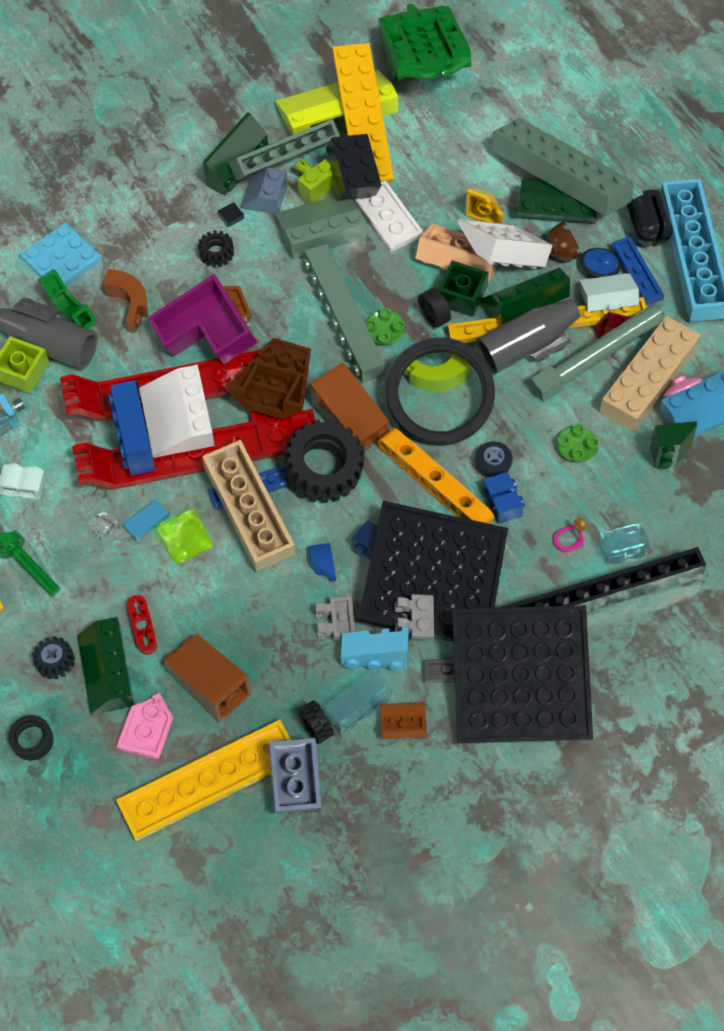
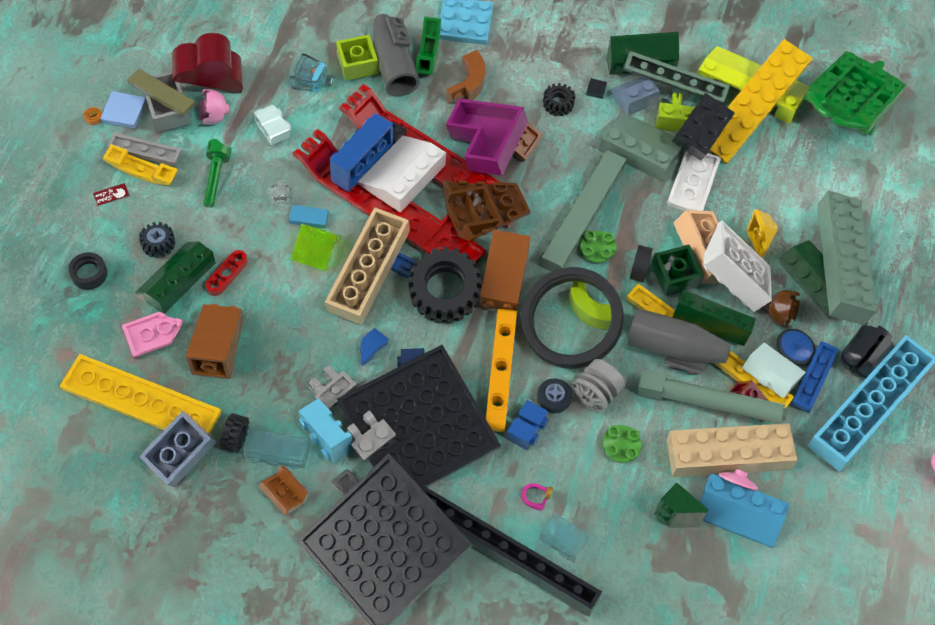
camera: 45 degrees right, 0 degrees up
none -> light grey wheel [572,359,625,412]

